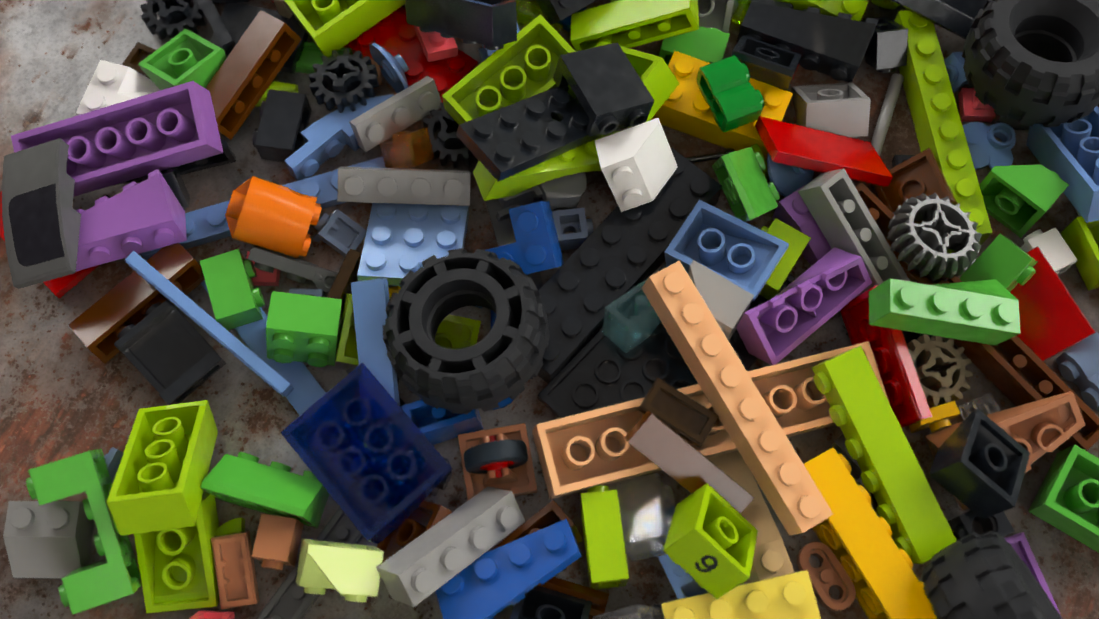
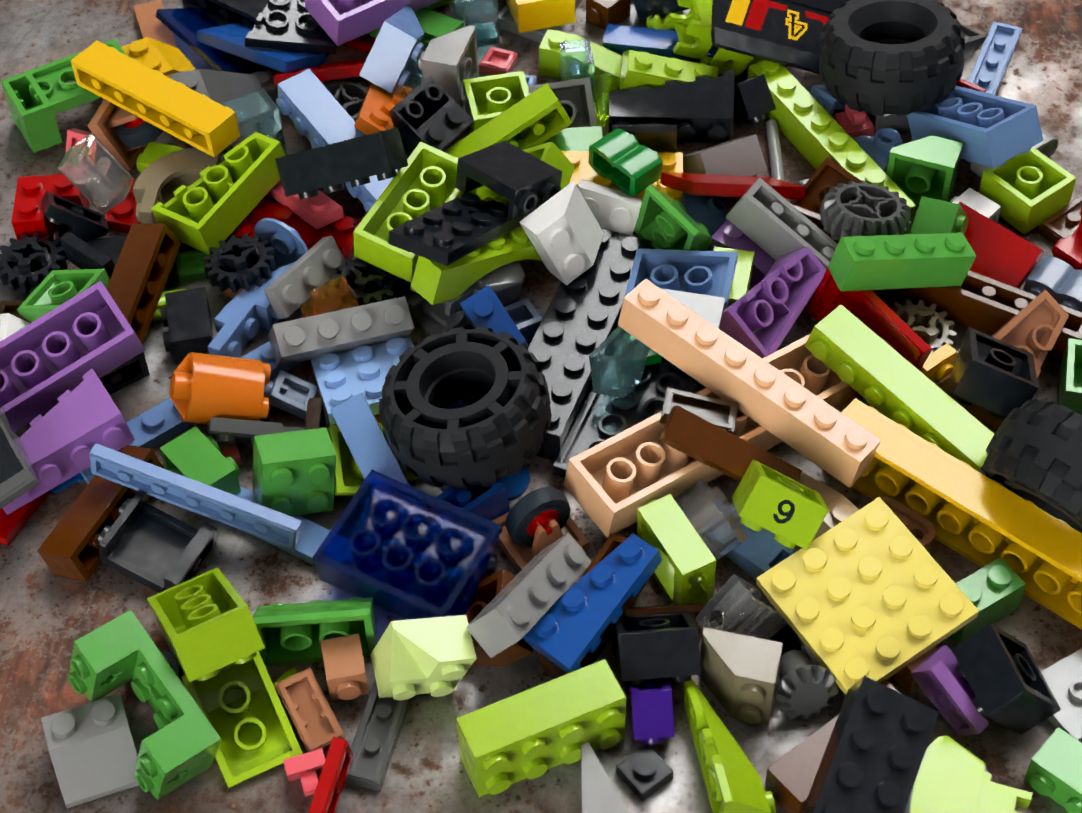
camera: 20 degrees left, 20 degrees down
none -> white brick [577,178,642,236]

